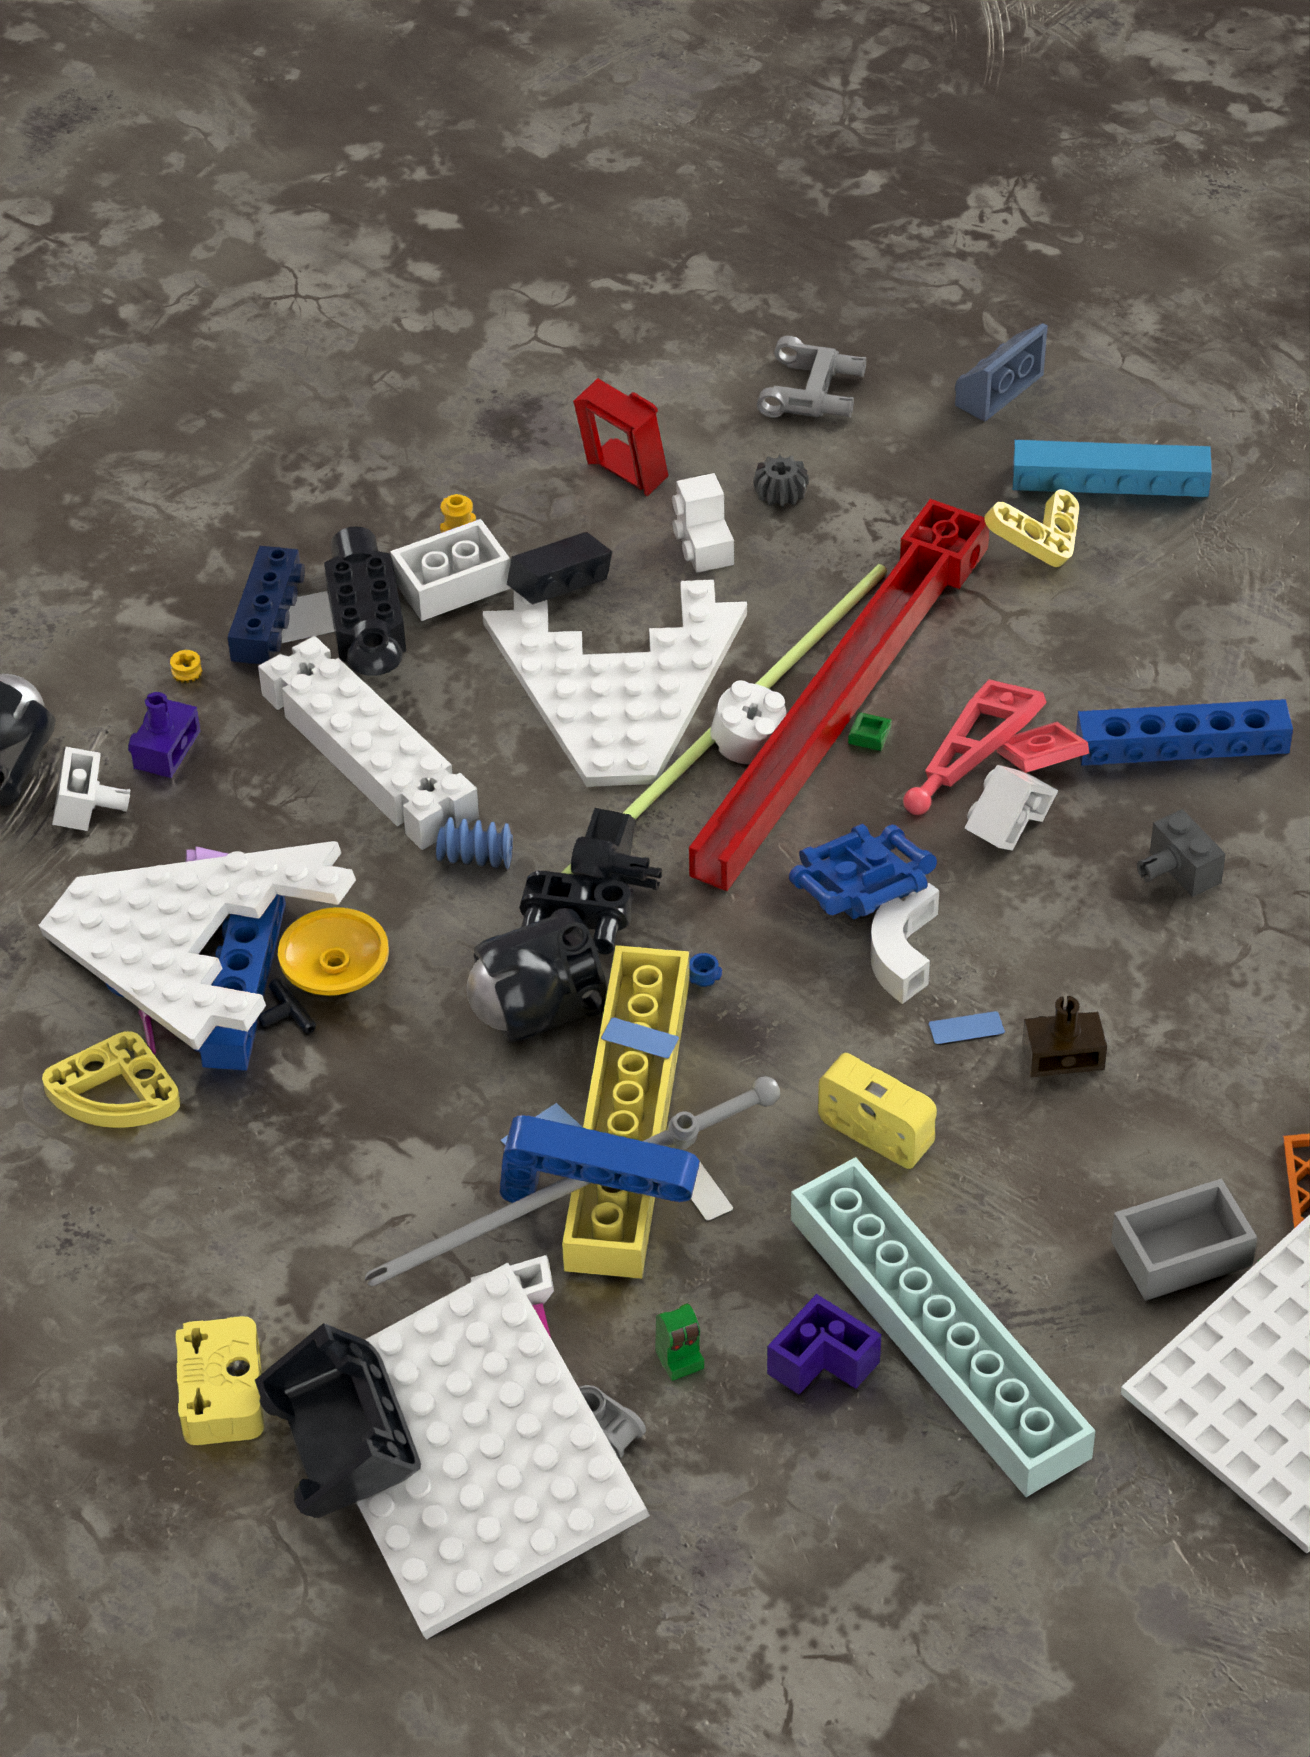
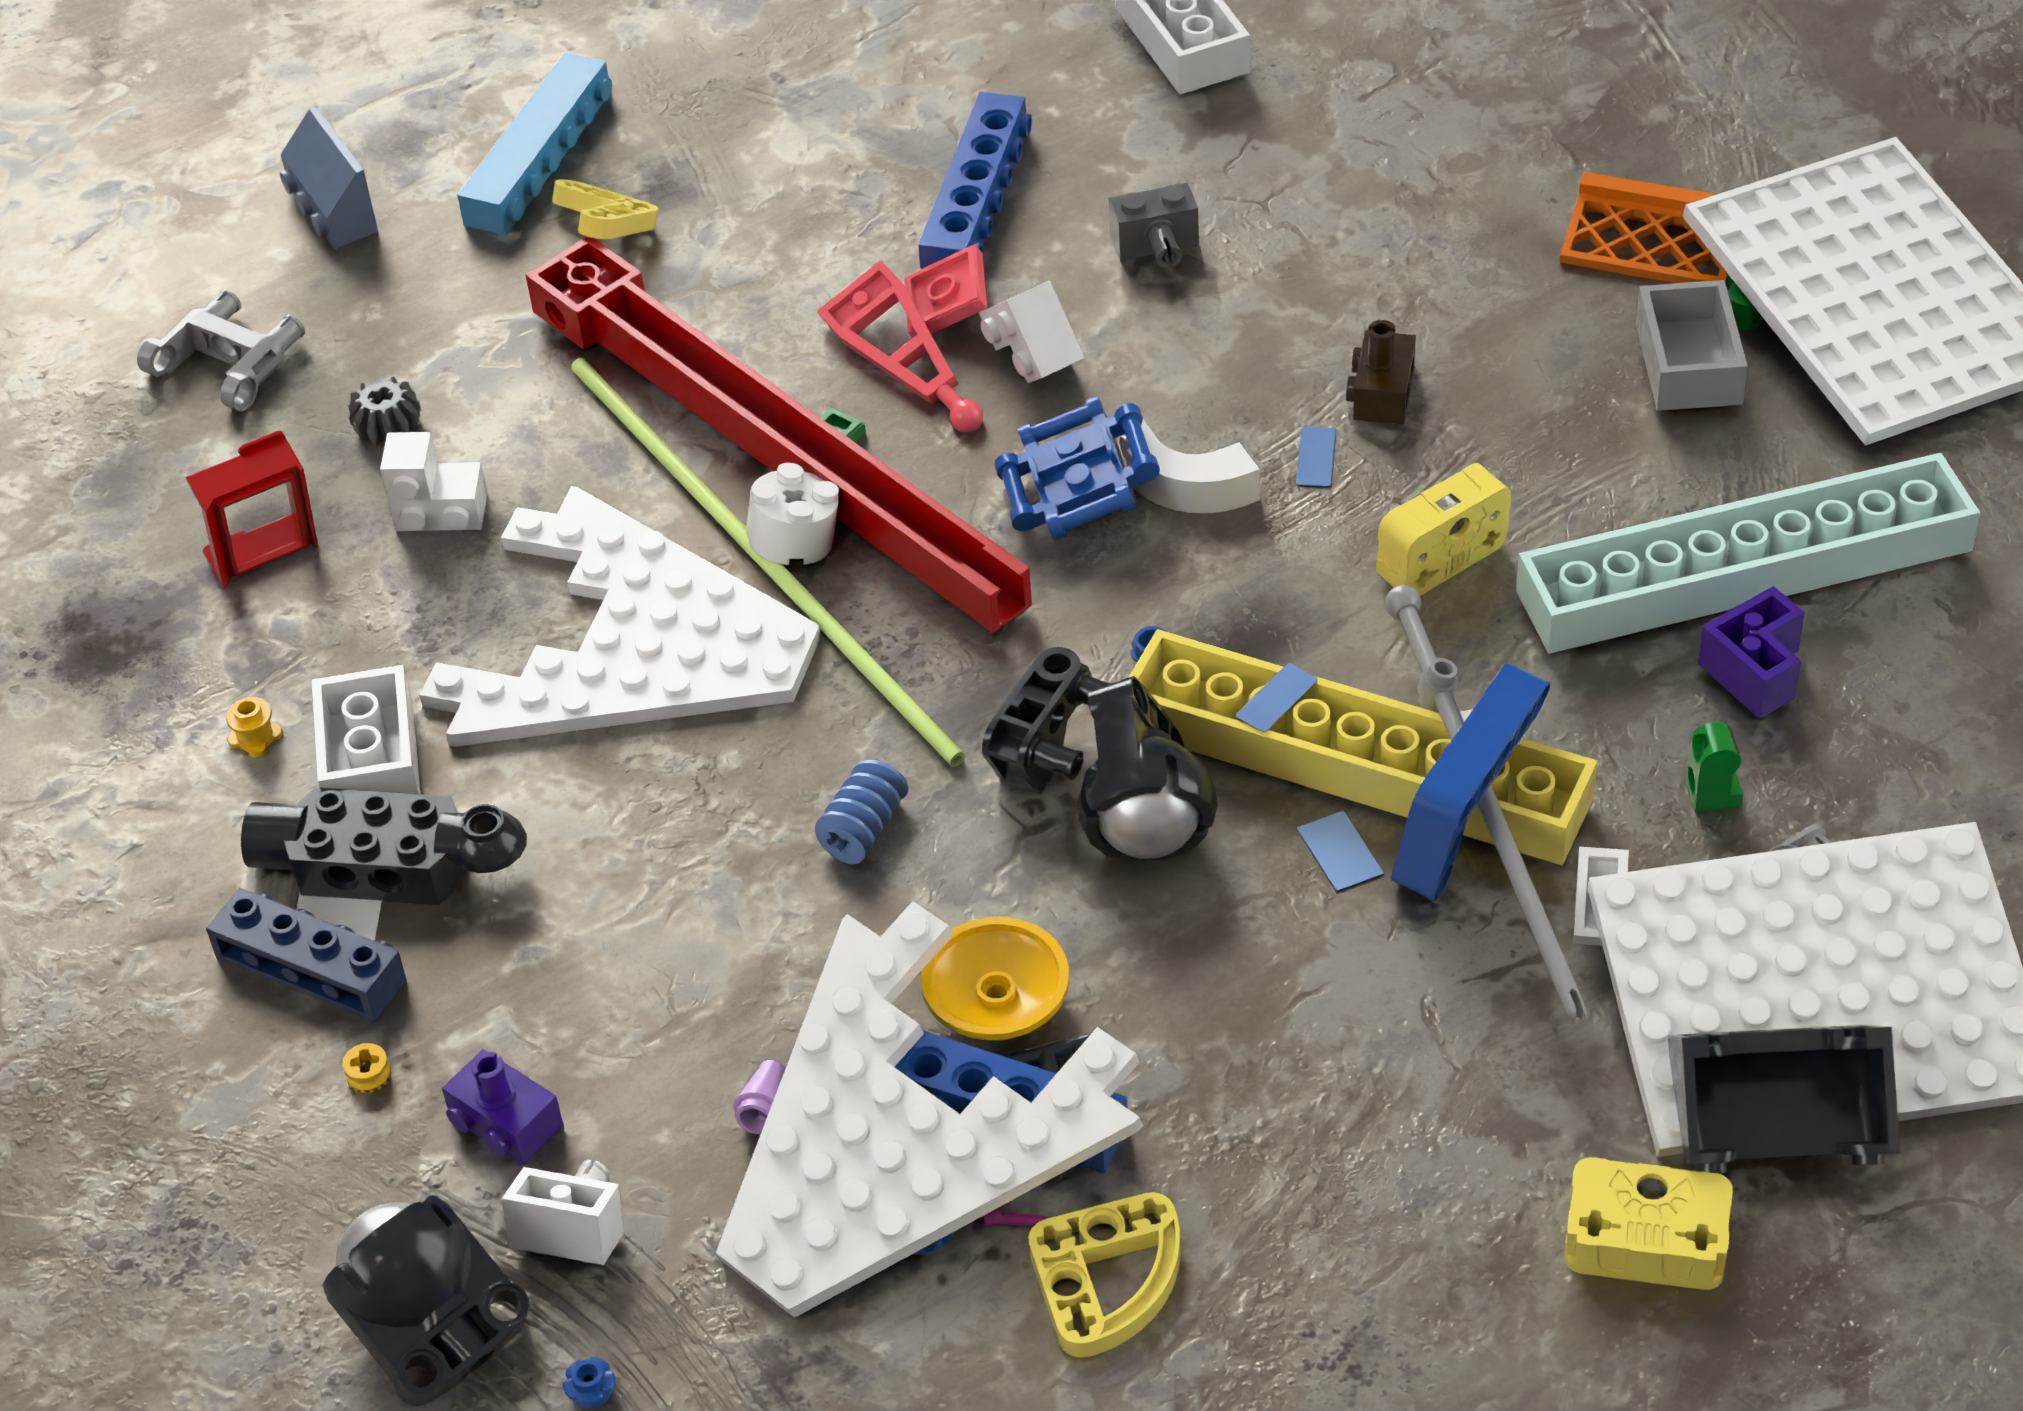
camera: 70 degrees left, 0 degrees up
white brick [258,636,479,850] -> none
black brick [507,532,613,605] -> none
black piece [571,808,662,891] -> none

